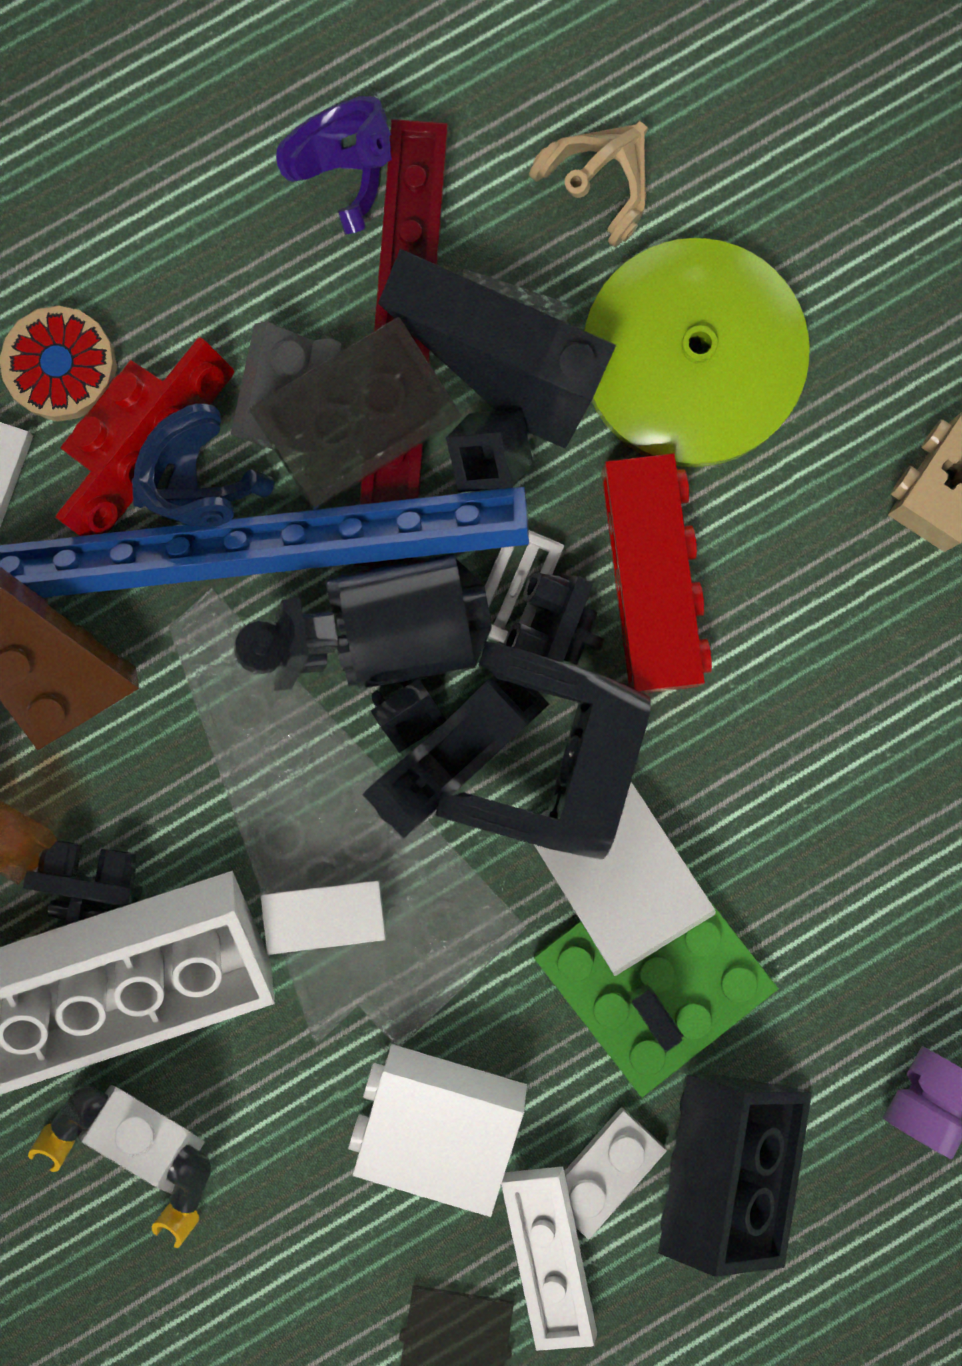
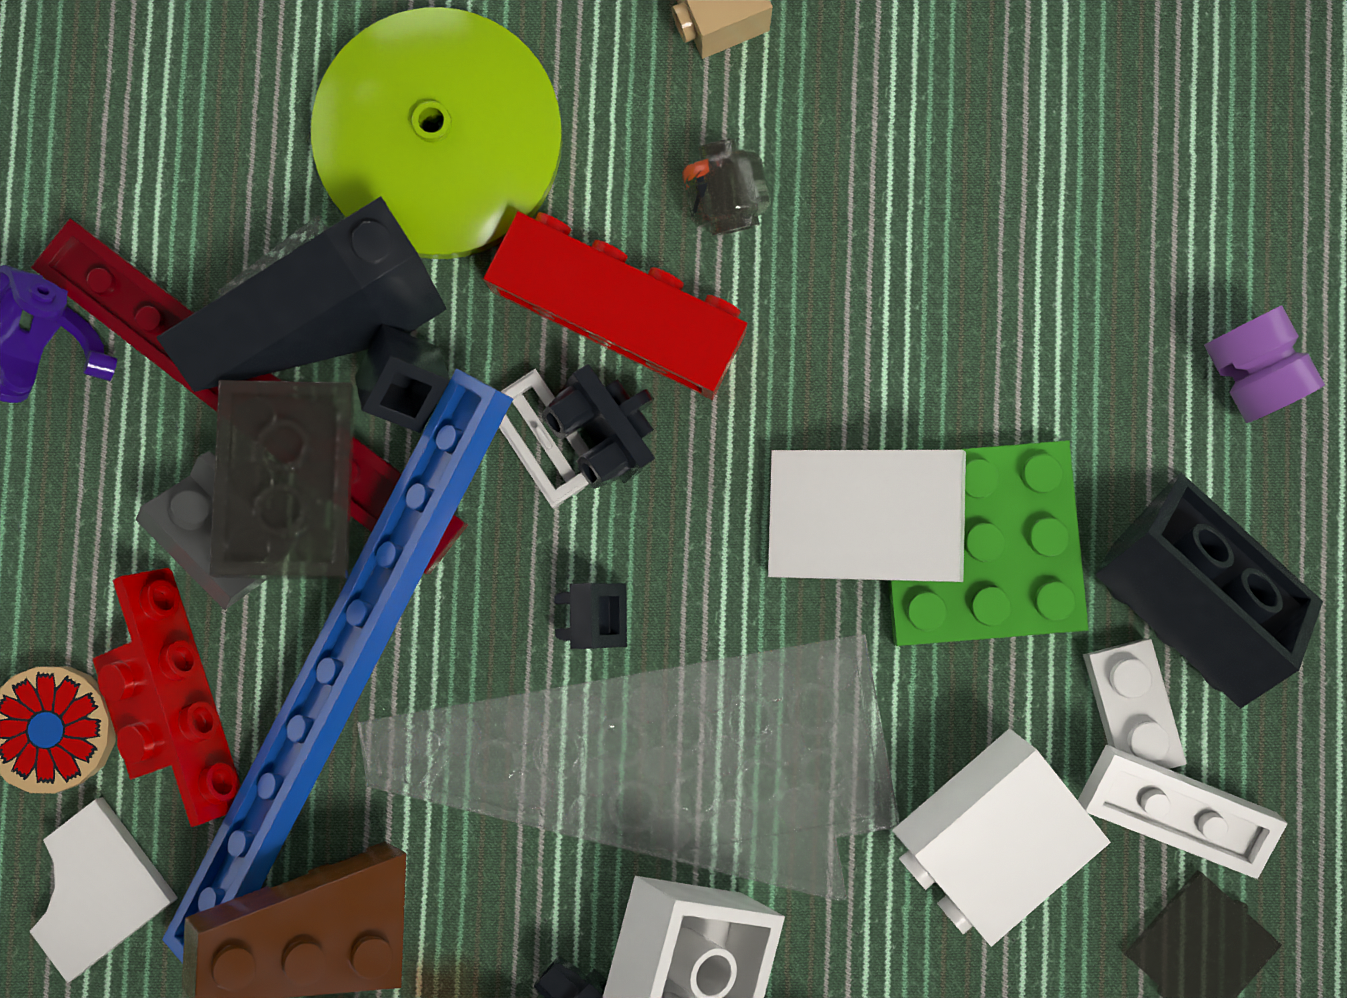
camera: 45 degrees left, 0 degrees up
dark blue helmet [132,404,274,527] -> none
black hips [234,598,338,691] -> none
white tile [261,880,386,955] -> none
black cylinder [326,553,492,689] -> none
black arch [362,676,550,839] -> none
black connector [435,641,651,860] -> none
tan helmet [529,121,648,247] -> none
black tile [626,983,683,1053] -> none
none -> clear smoke head [682,139,771,237]

